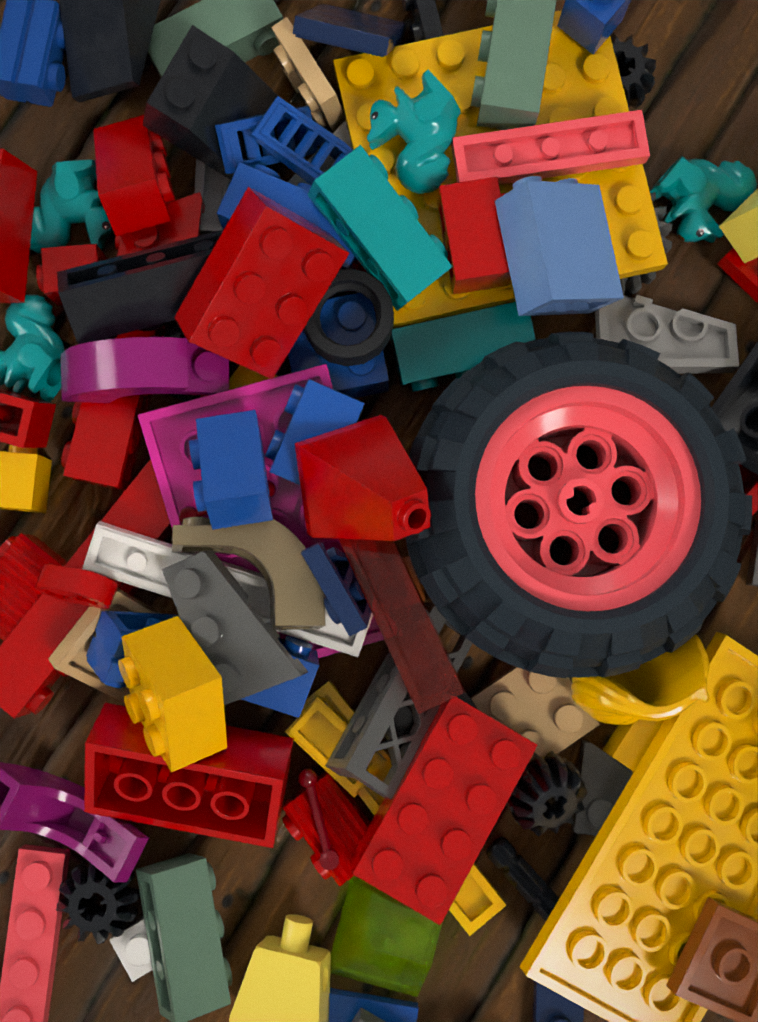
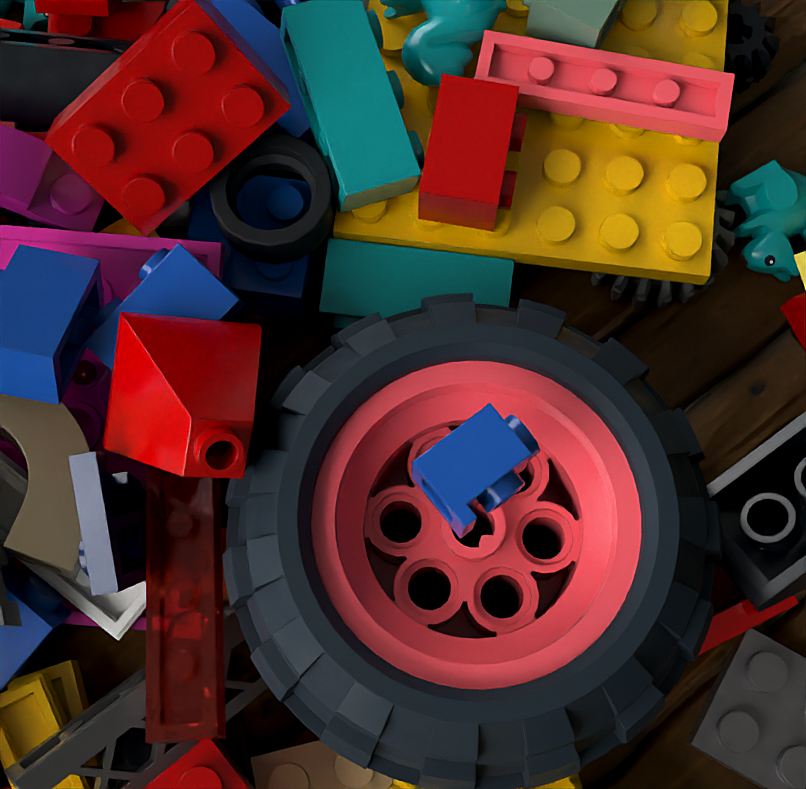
camera: 20 degrees right, 10 degrees down
medium blue brick [495,176,624,316] -> none
light grey wing [595,295,739,374] -> none
none -> blue brick [412,403,540,539]

